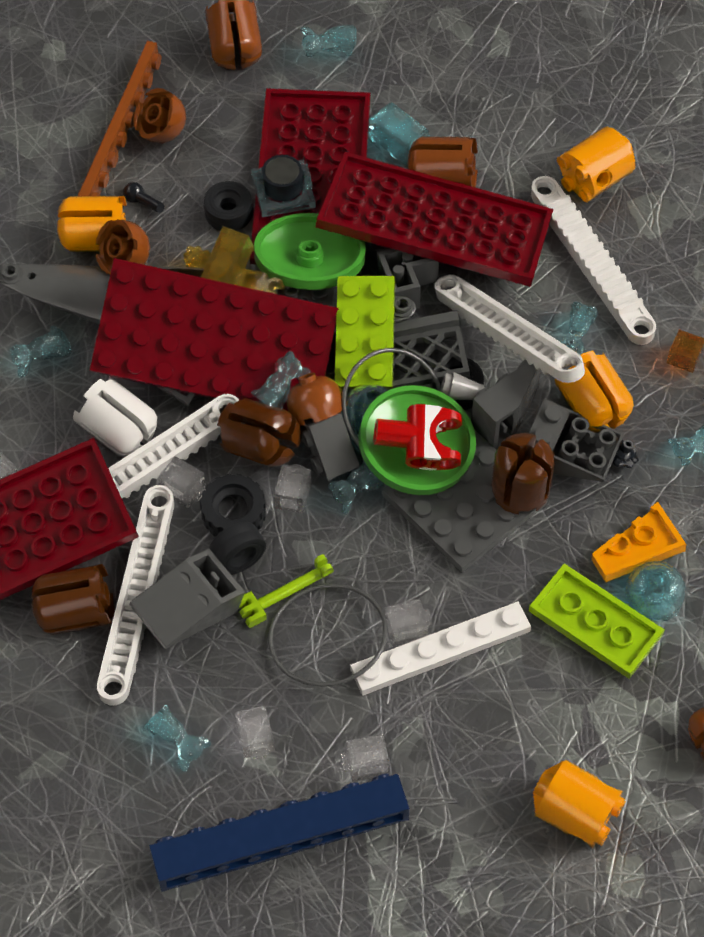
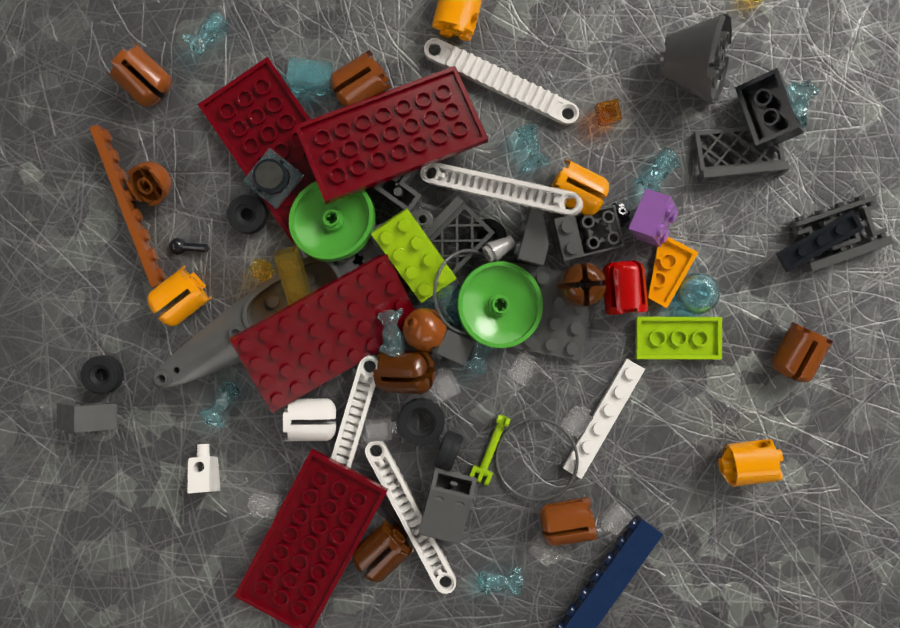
camera: 35 degrees left, 30 degrees up
dark orange cylinder [96,219,150,274] -> none
clear yellow plate [233,268,285,294] -> none
red connector [373,404,462,470] -> none
none -> clear brick [506,351,538,386]
none -> dark orange cylinder [540,496,597,547]
none -> red cylinder [602,260,648,315]
none -> medium lavender brick [629,188,678,248]

